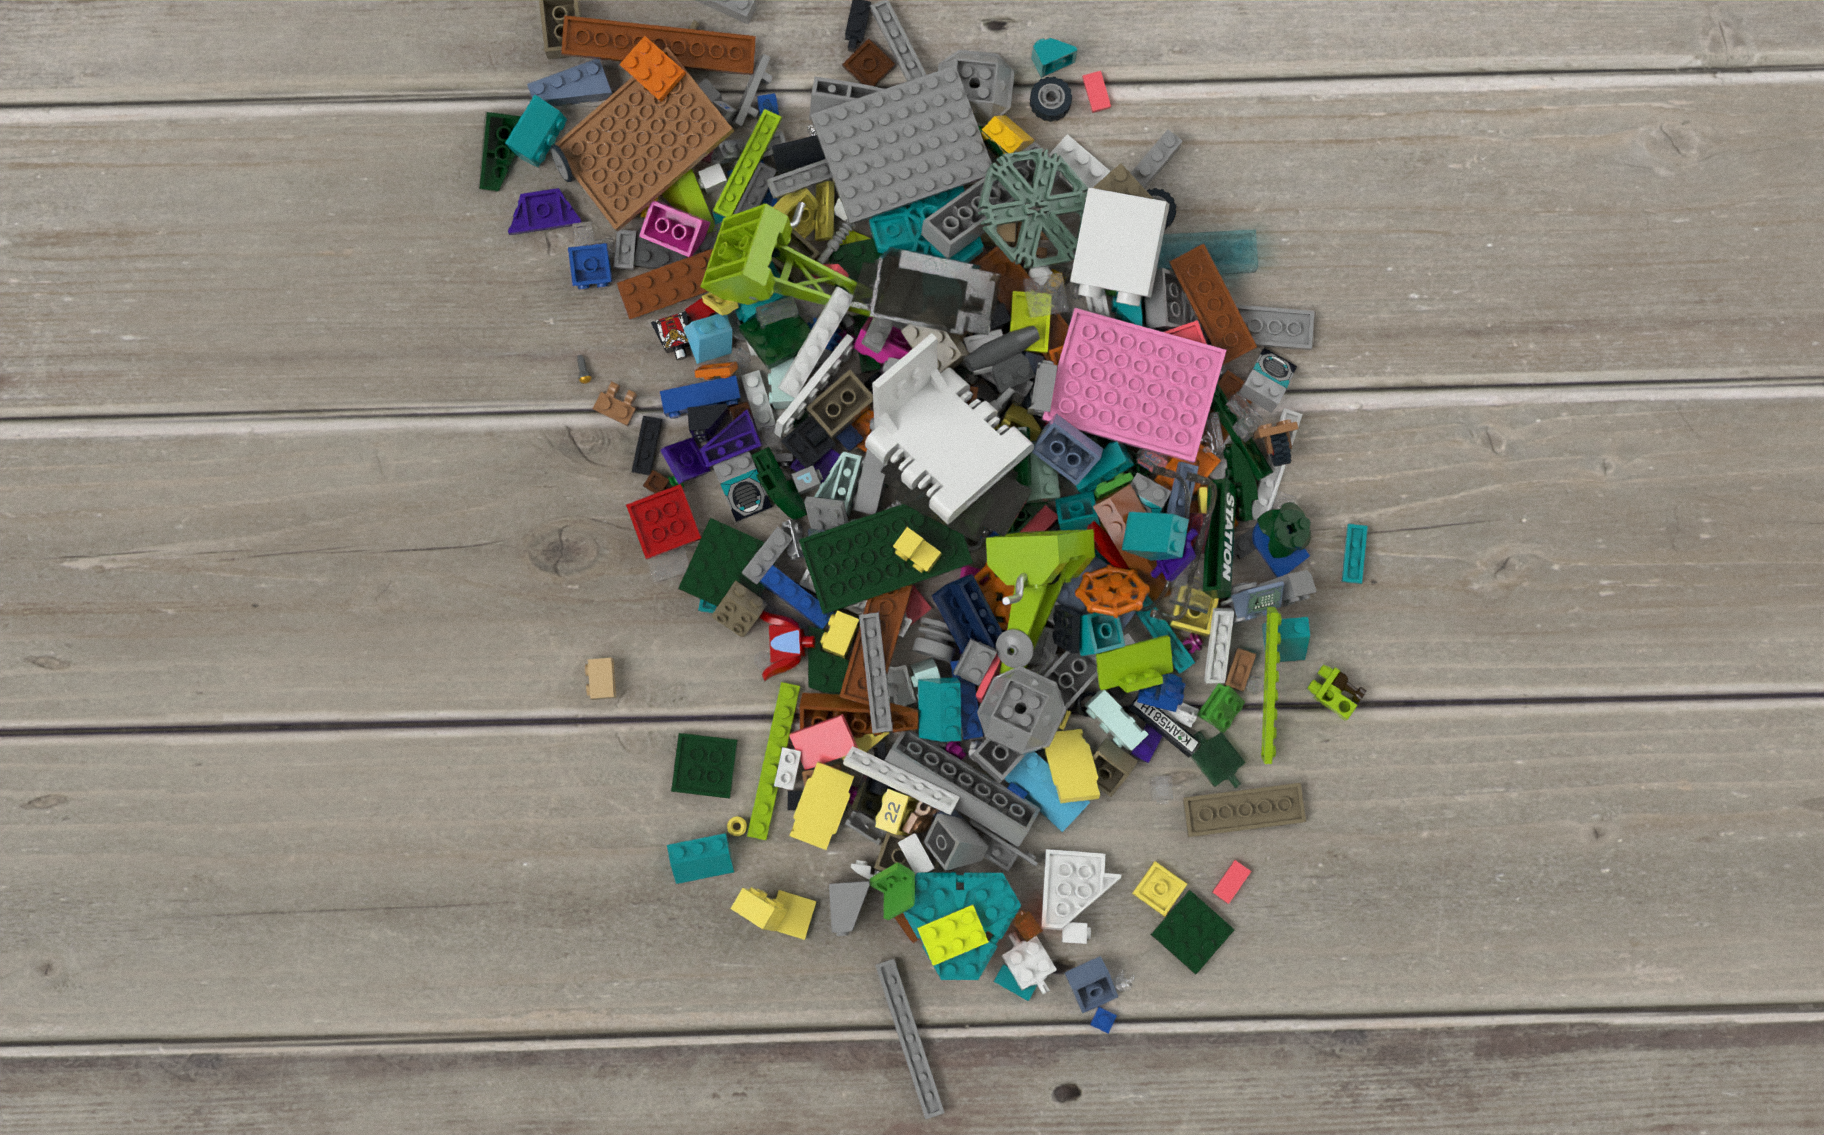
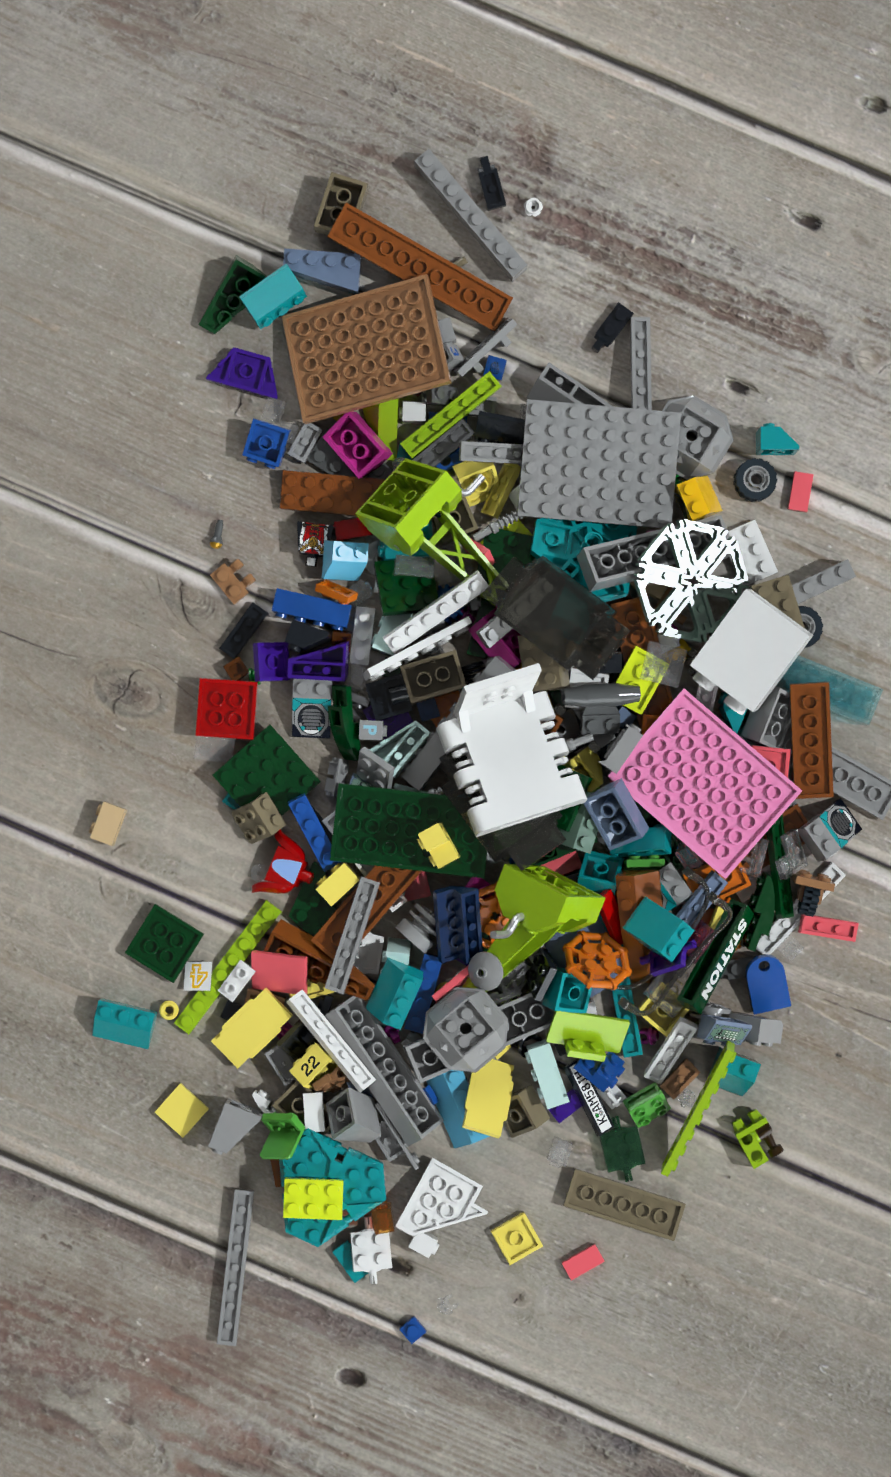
camera: 25 degrees right, 5 degrees up
wheel [550,144,573,182] -> none
orange plate [619,36,686,102] -> none
light yellow plate [702,292,739,316] -> none
light yellow brick [730,887,787,931] -> none
light grey plate [741,526,793,585] -> none
reddish brown tile [842,39,896,87] -> none
light grey plate [953,638,997,686] -> none
sand blue slope [1065,956,1118,1014] -> none
dark green plate [1150,890,1235,975] -> none
dark green brick [1257,502,1311,558] -> none
teal plate [1341,524,1368,584] -> none
none -> white sticker [183,962,212,991]
none -> coral tile [798,914,859,942]

